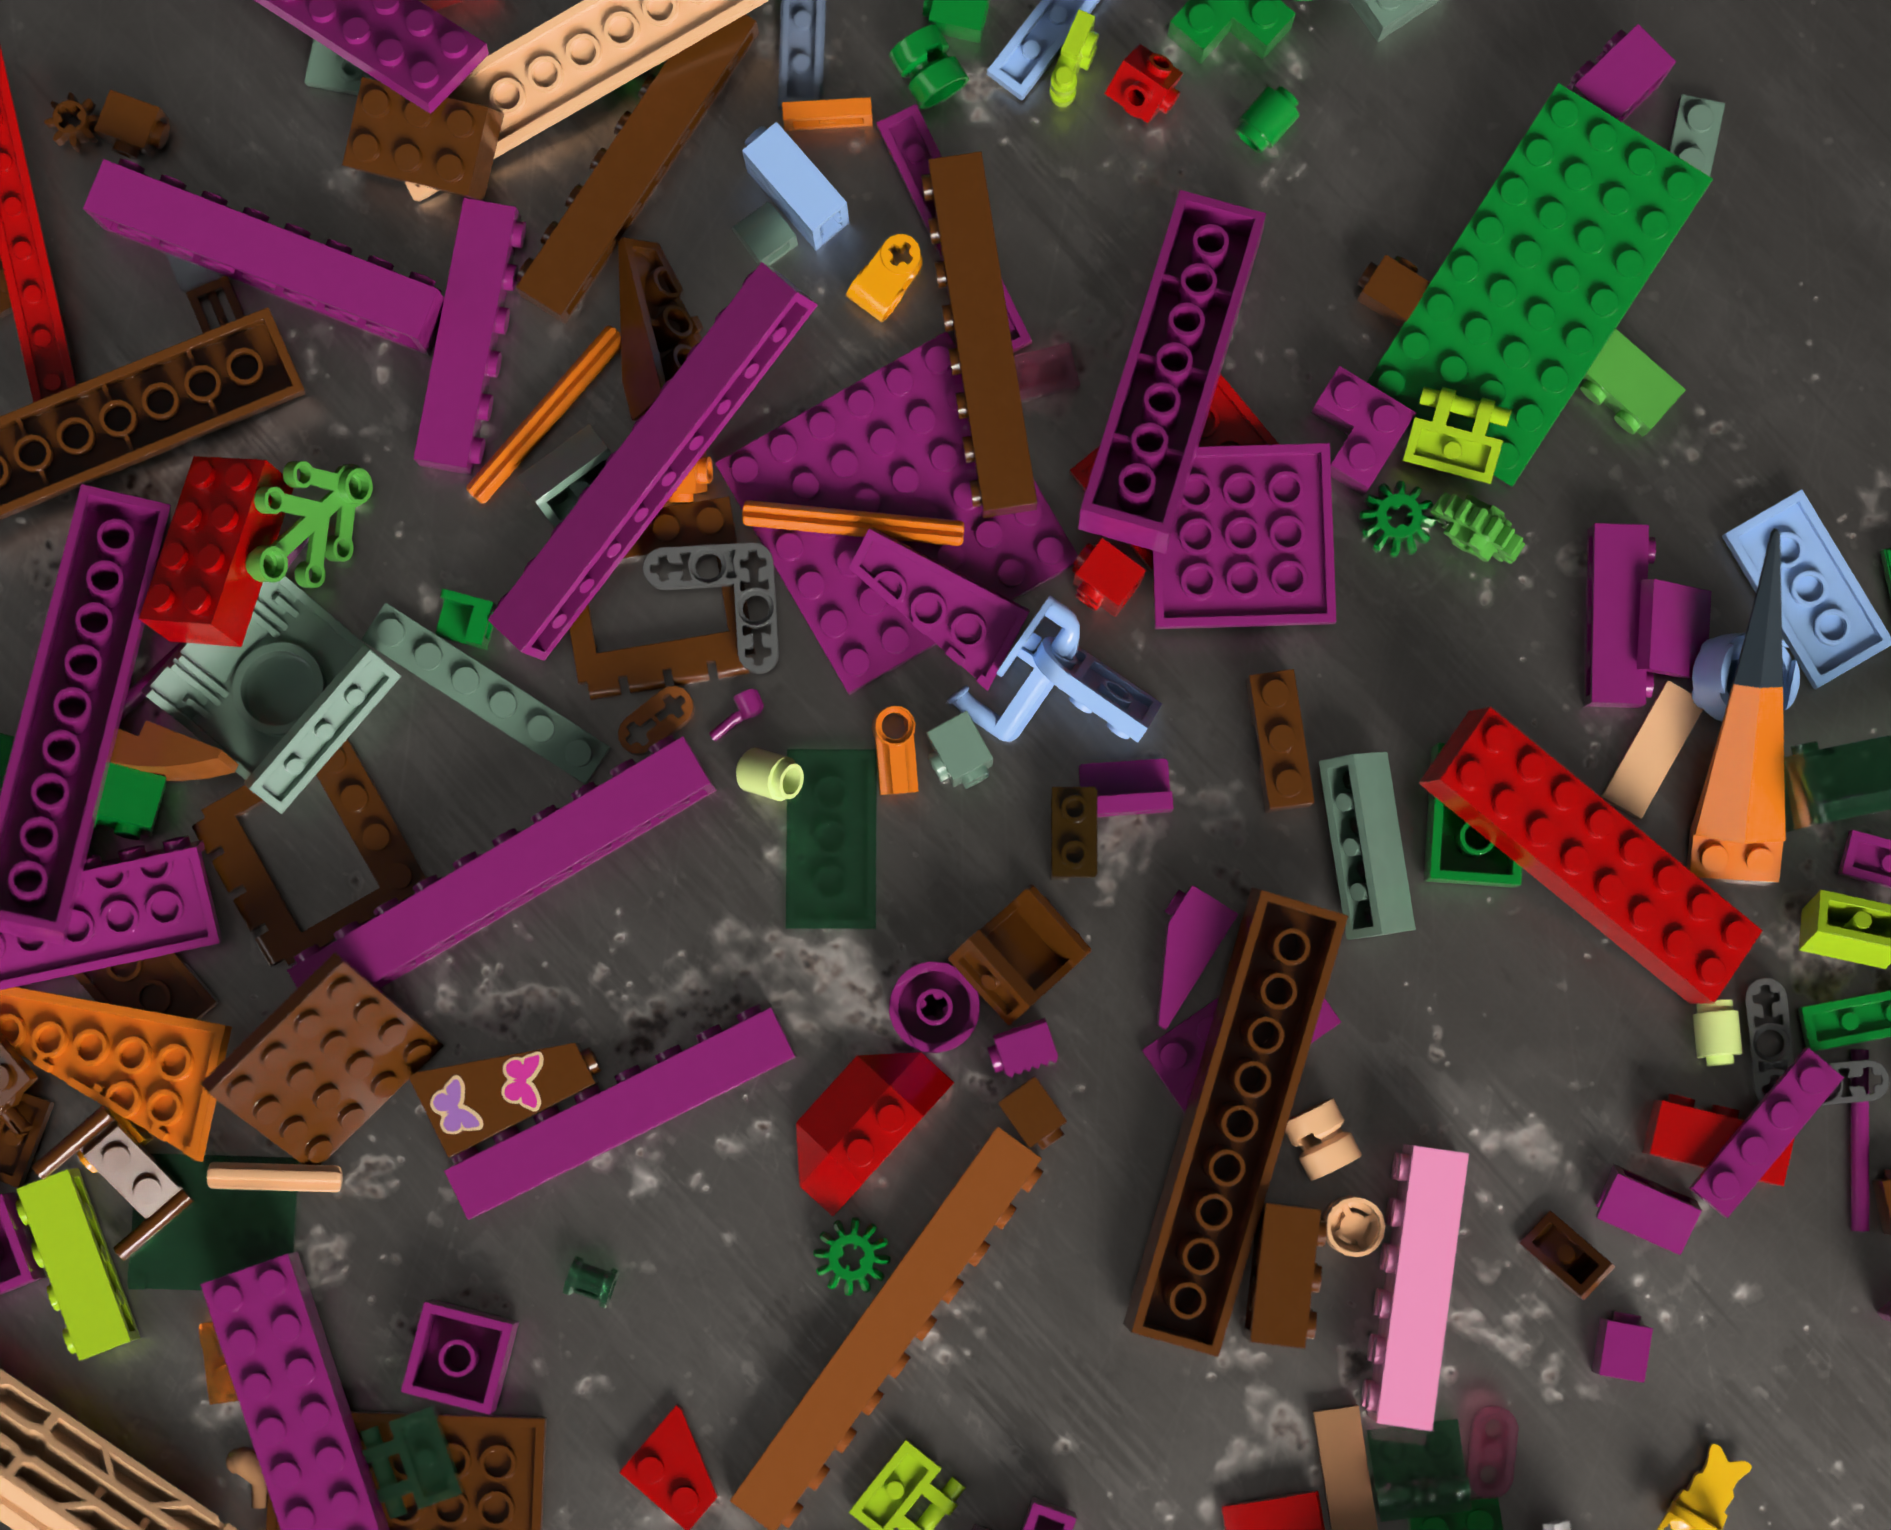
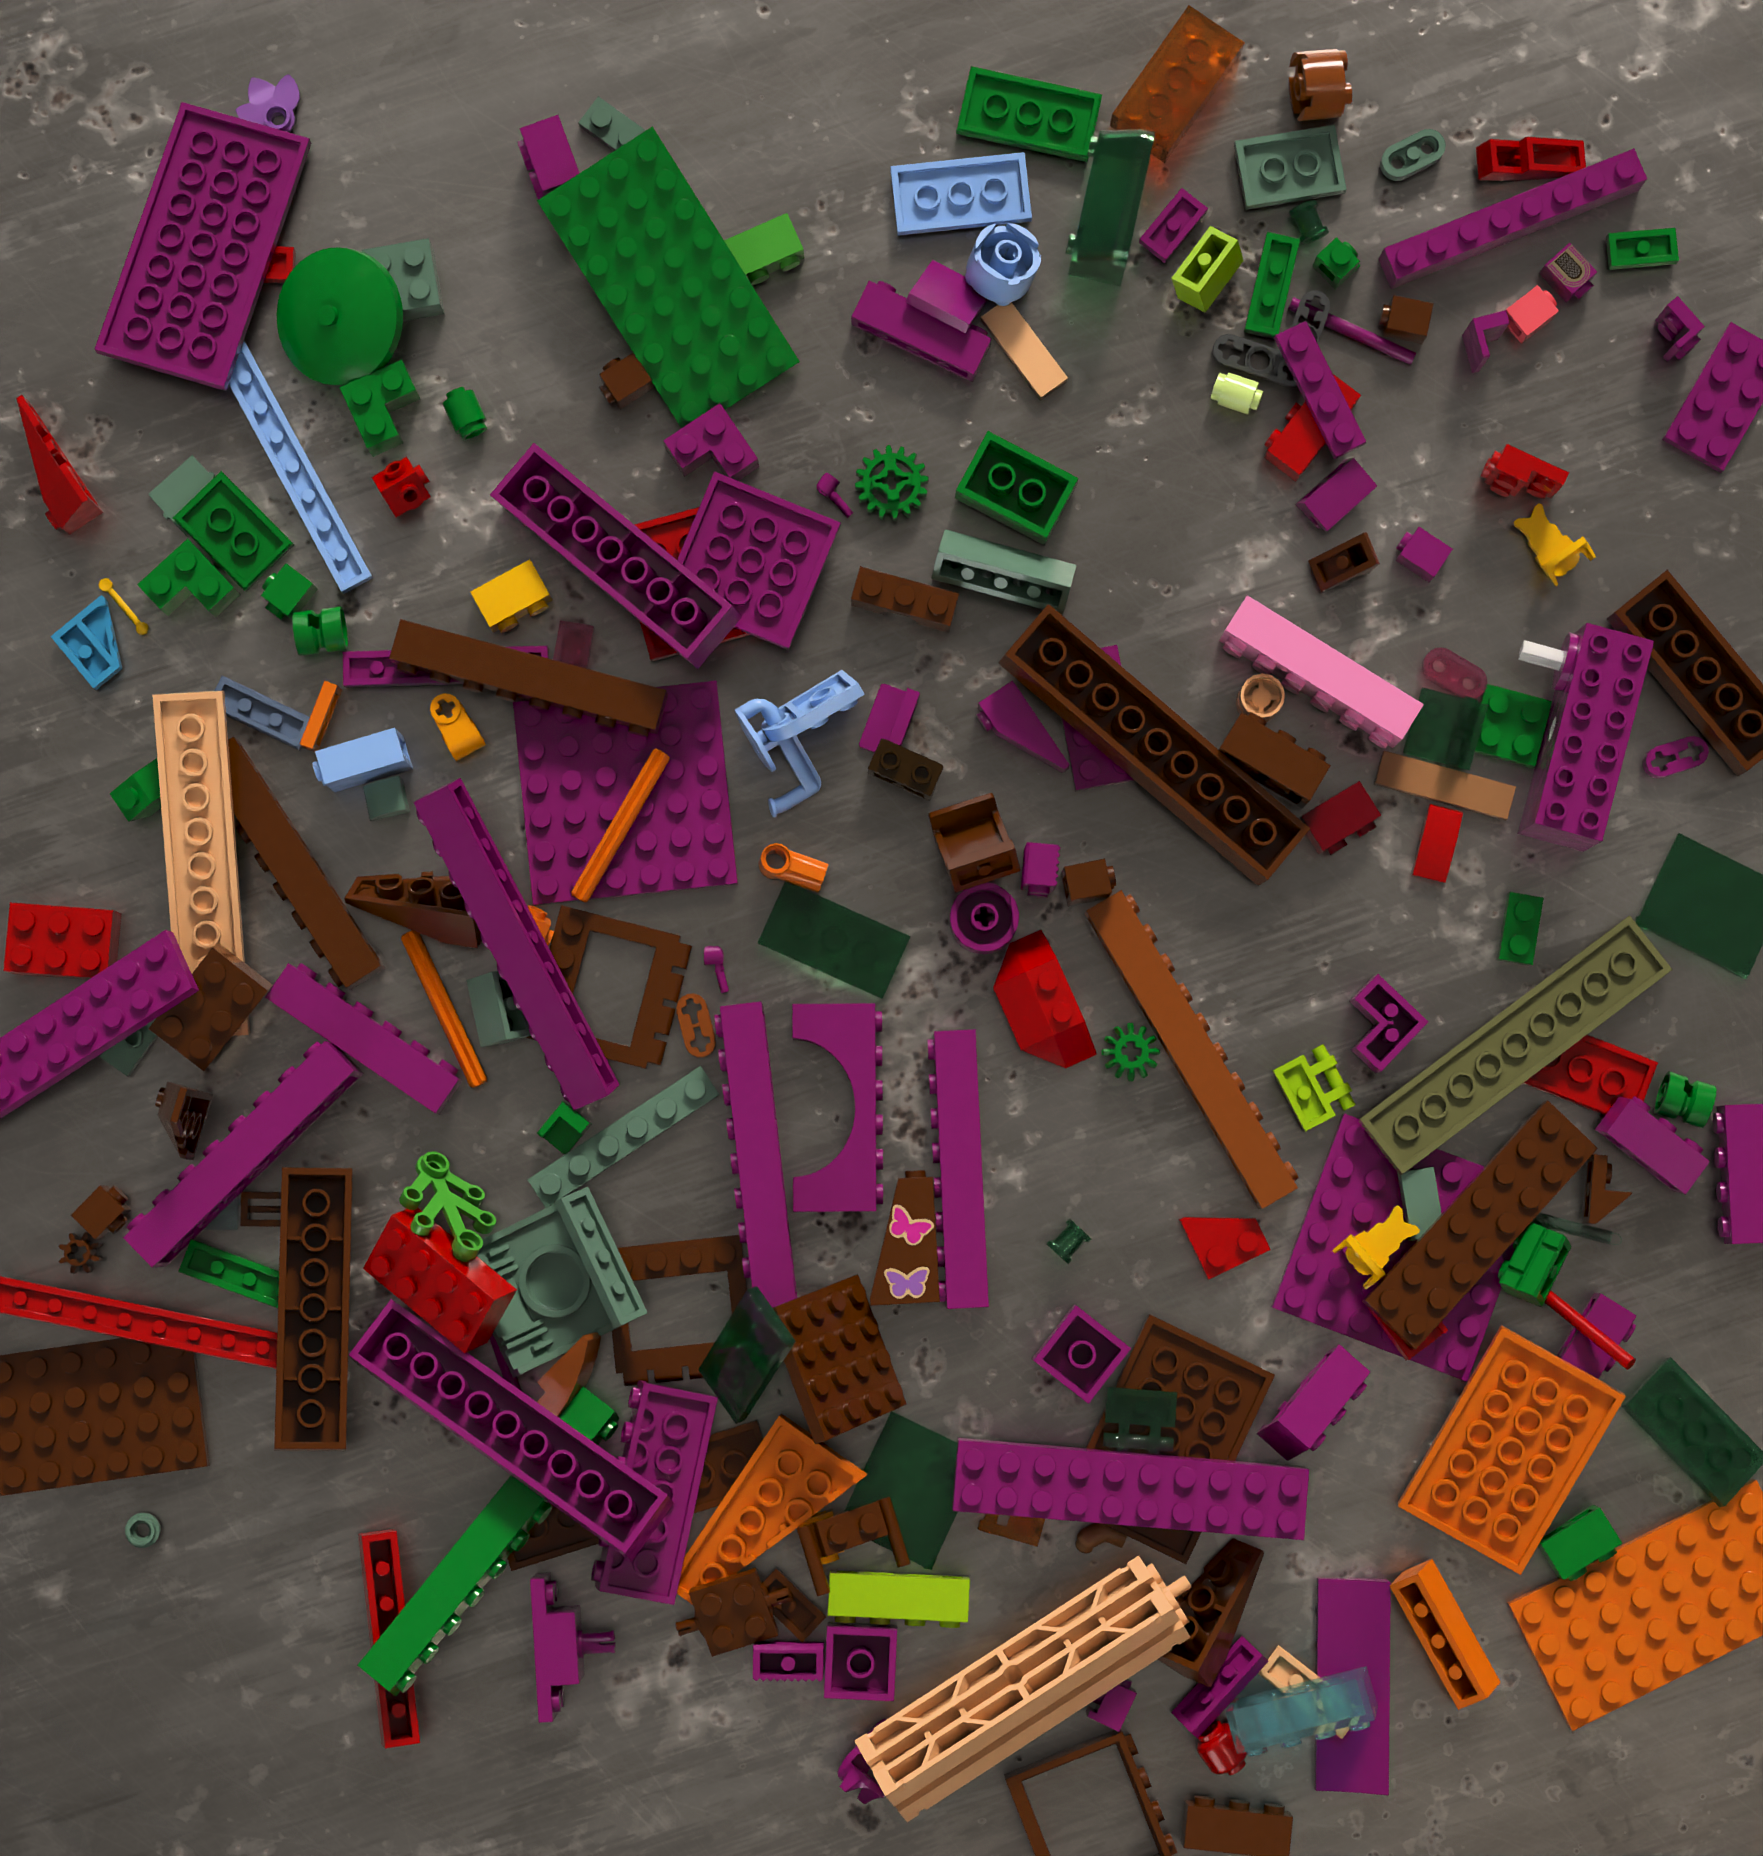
camera: 70 degrees left, 0 degrees up
light nougat axle [207,1162,343,1192] -> none
dark grey beam [643,543,779,674] -> none
yellowish green brick [736,747,804,801] -> none
magenta wing [849,526,1030,691] -> none
sand green brick [927,711,993,789] -> none
lime plate [1049,9,1099,107] -> none
red brick [1071,538,1146,617] -> none
light nougat wheel [1285,1098,1362,1181] -> none
green gear [1359,480,1436,558] -> none
lime plate [1403,387,1512,484] -> none
red brick [1419,707,1763,1004] -> none
bright green gear [1430,492,1525,564] -> none
orange plate [1686,528,1786,882] -> none
none -> reddish brown wedge [155,1082,213,1160]
none -> green plate [178,1239,279,1309]
none -> yellow brick [470,559,553,633]
none -> tile [698,1286,796,1424]
none -> magenta arch [792,1003,883,1212]
none -> magenta hand [817,473,853,518]
none -> green gear [855,445,929,521]
none -> dark red brick [1299,781,1381,855]
none -> red plate [1480,444,1569,499]

